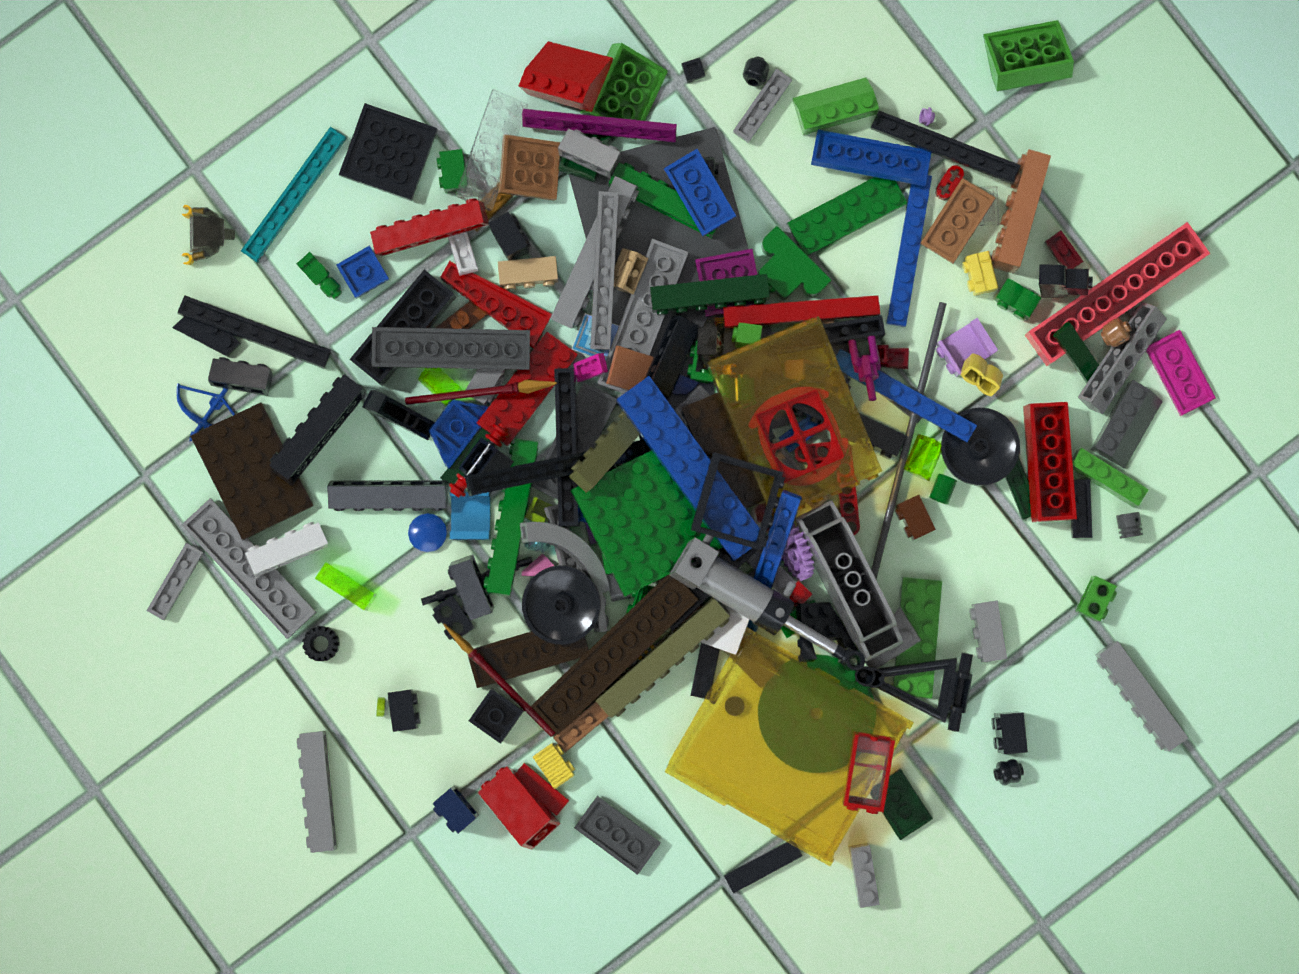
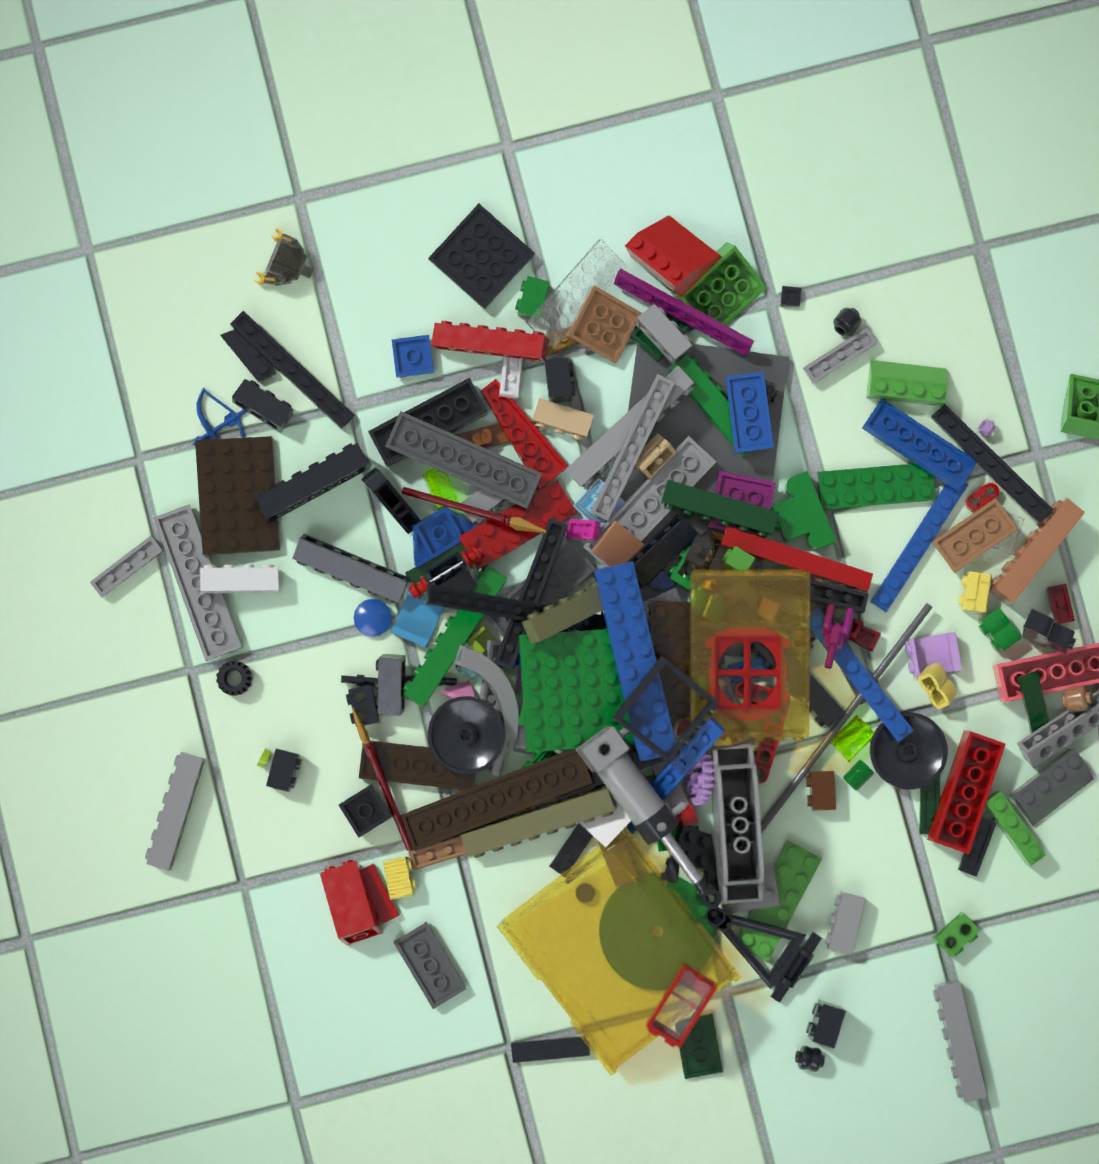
camera: 20 degrees right, 0 degrees up
teal tile [241,126,347,263] -> none
green piece [296,251,342,300] -> none
clear neon green brick [315,562,378,611] -> none
dark blue brick [432,785,479,834] -> none
light grey brick [848,843,880,908] -> none
dark grey piece [1116,512,1143,539] -> none

